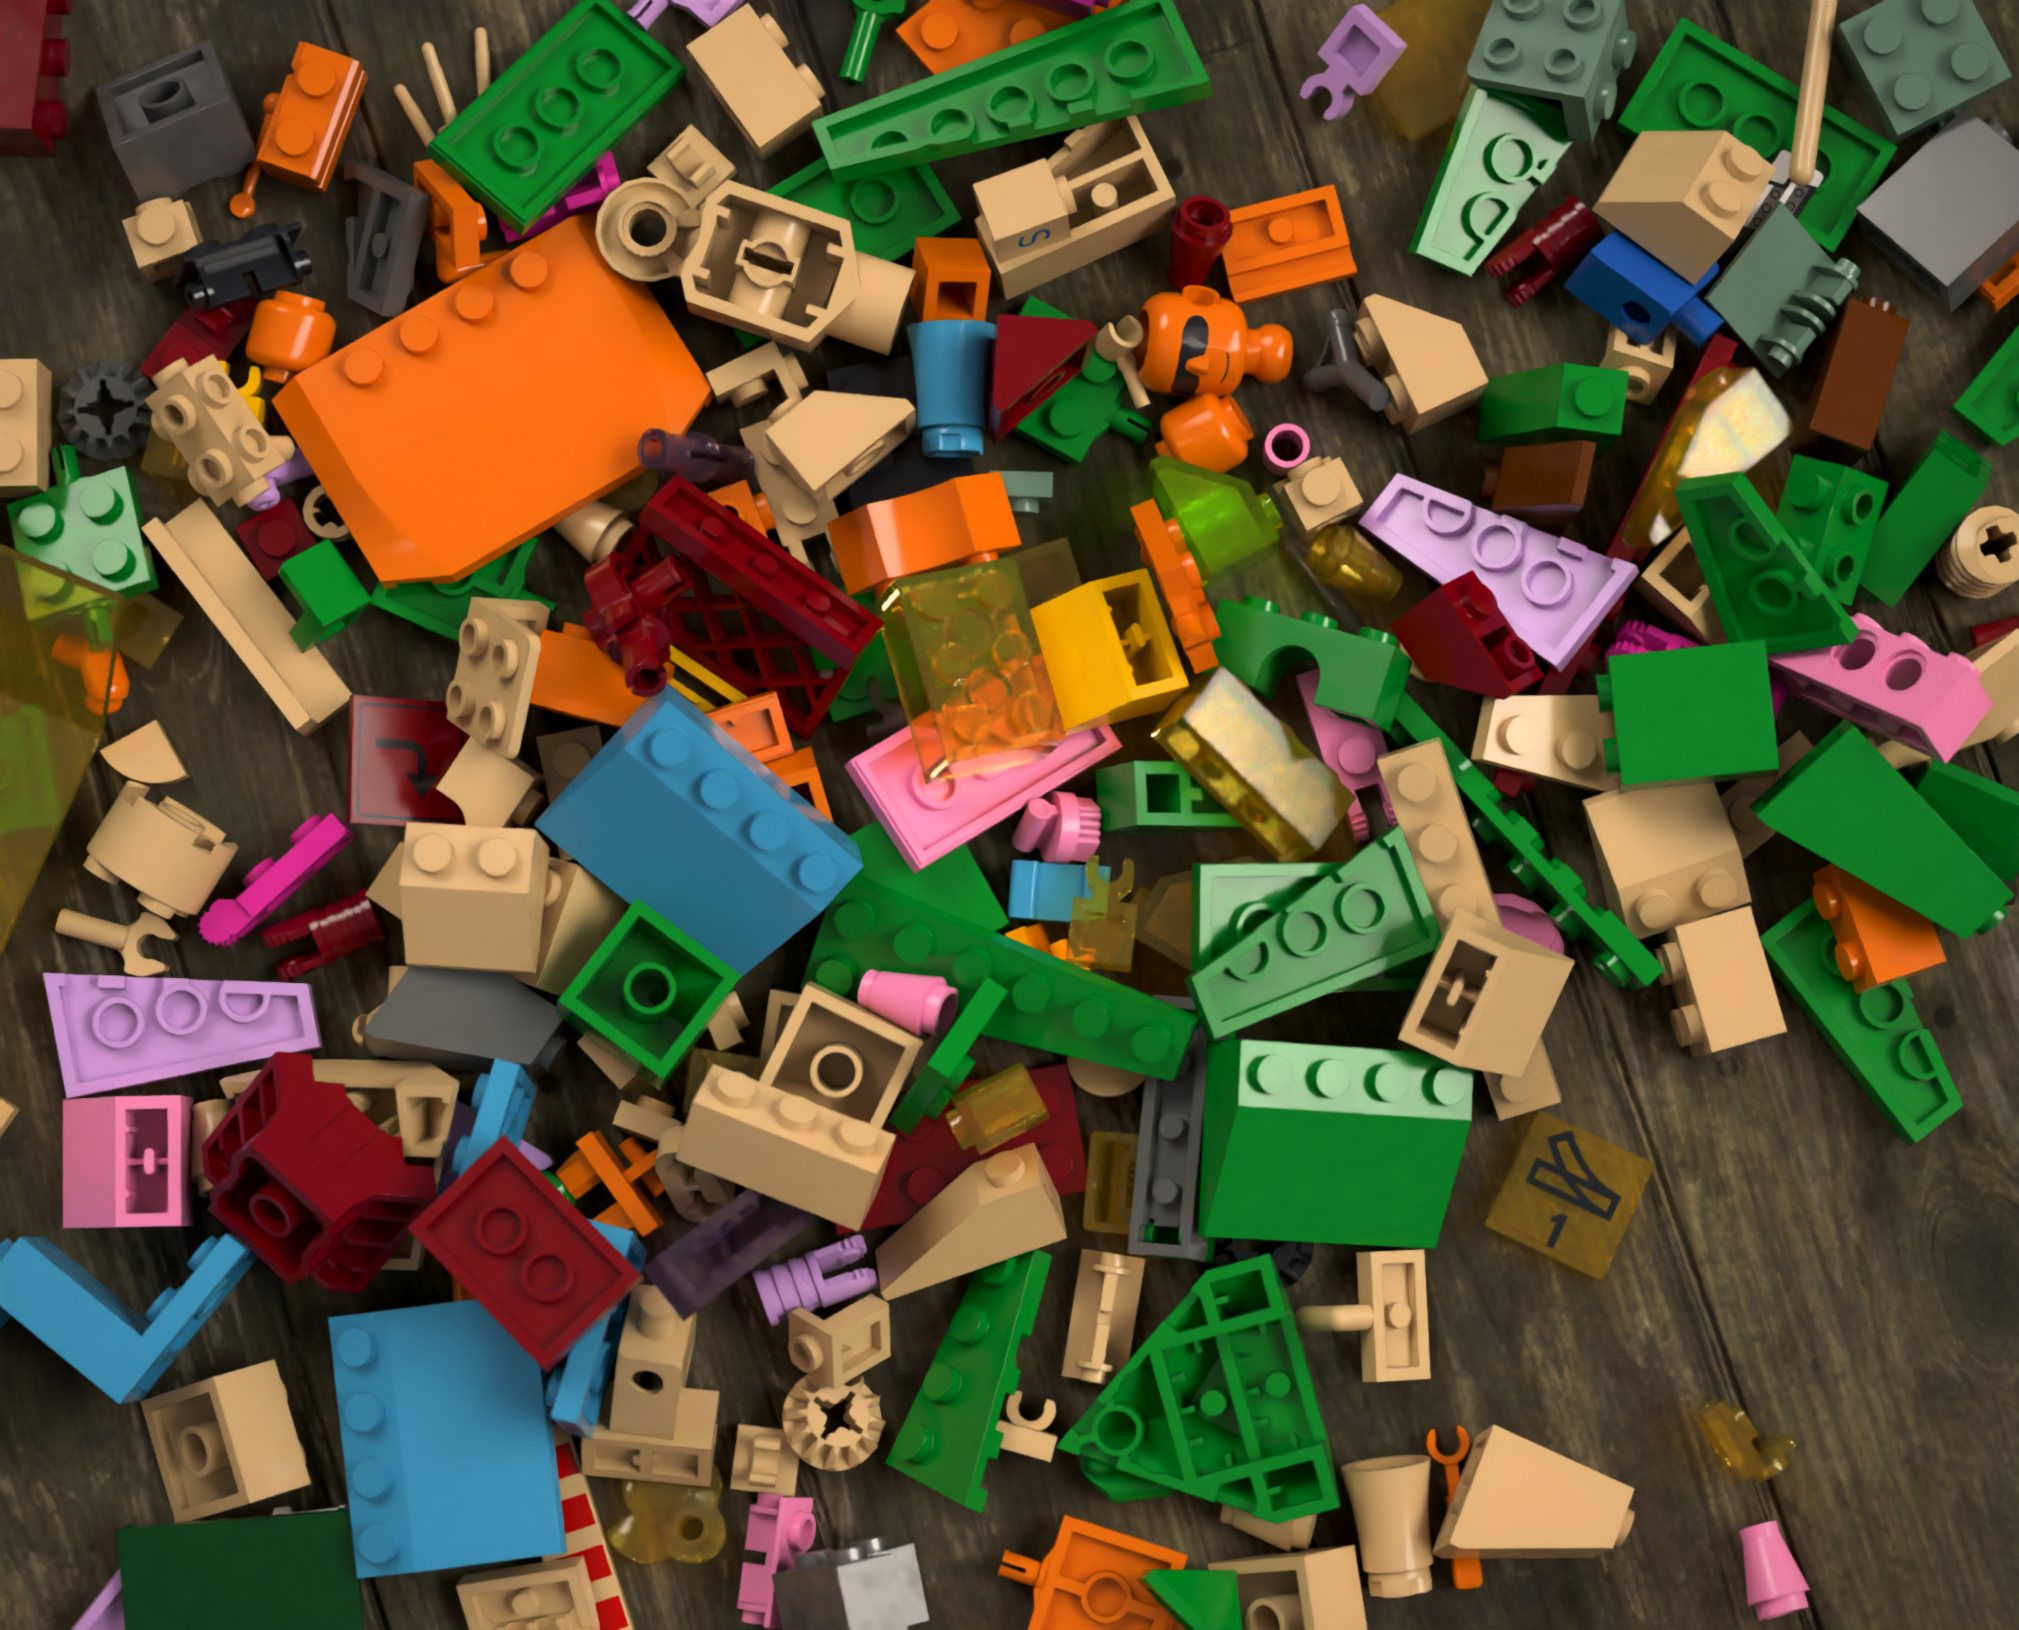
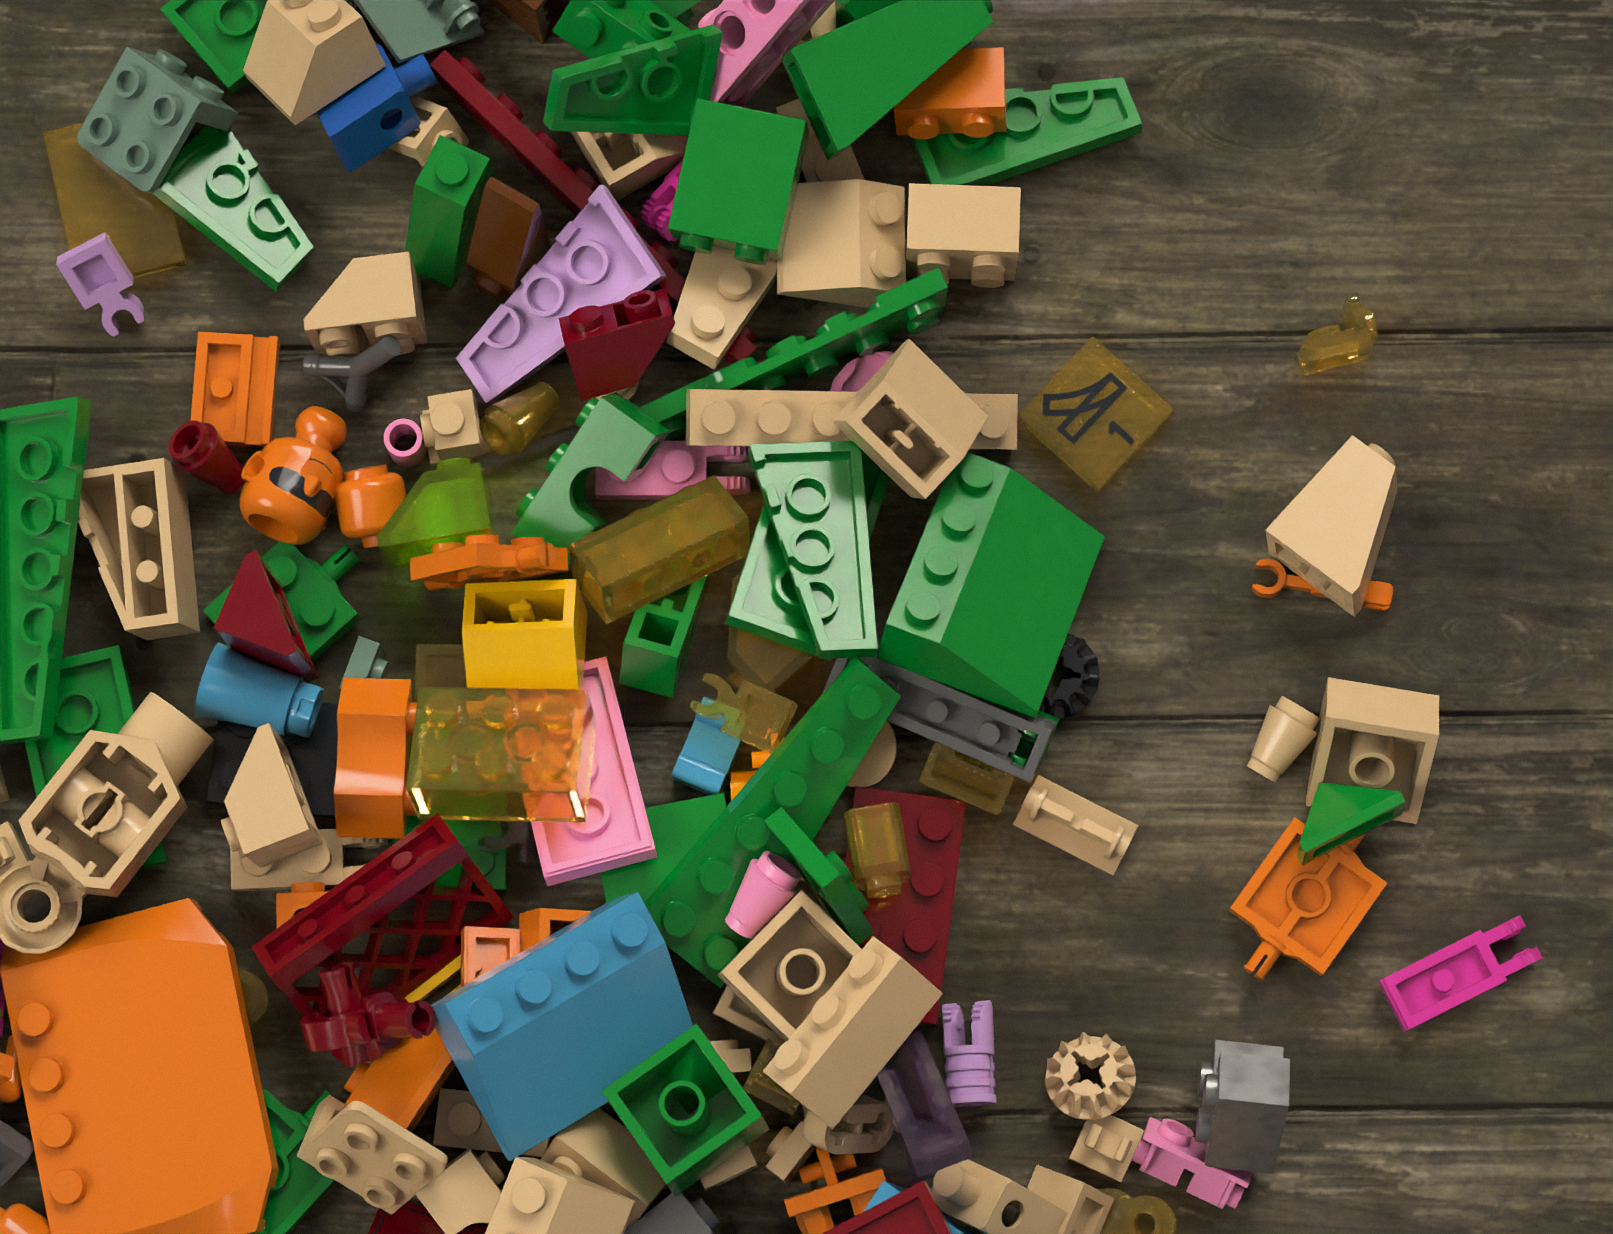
camera: 65 degrees left, 5 degrees down
tan cone [552,500,638,565] -> none
pin [637,428,755,485] -> none
tan bracket [705,341,809,408] -> none
tan bracket [788,1293,891,1389] -> none
tan slope [875,1142,1067,1301] -> none
green wing [885,1249,1052,1513] -> none
orange brick [910,237,991,322] -> none
tan brick [973,158,1077,264] -> none
tan tile [996,1390,1057,1462] -> none
bright pink piece [1012,791,1102,864] -> none
green wedge [1055,1253,1340,1524] -> none
green arm [1080,1456,1172,1504] -> none
tan hand [1095,315,1150,409] -> none
tan plate [1294,1249,1431,1382] -> none
tan plant [1340,1455,1433,1598] -> none
dark red hinge [1483,194,1605,309] -> none
clear yellow slope [1622,366,1797,547] -> none
bright pink cone [1739,1521,1810,1621] -> none

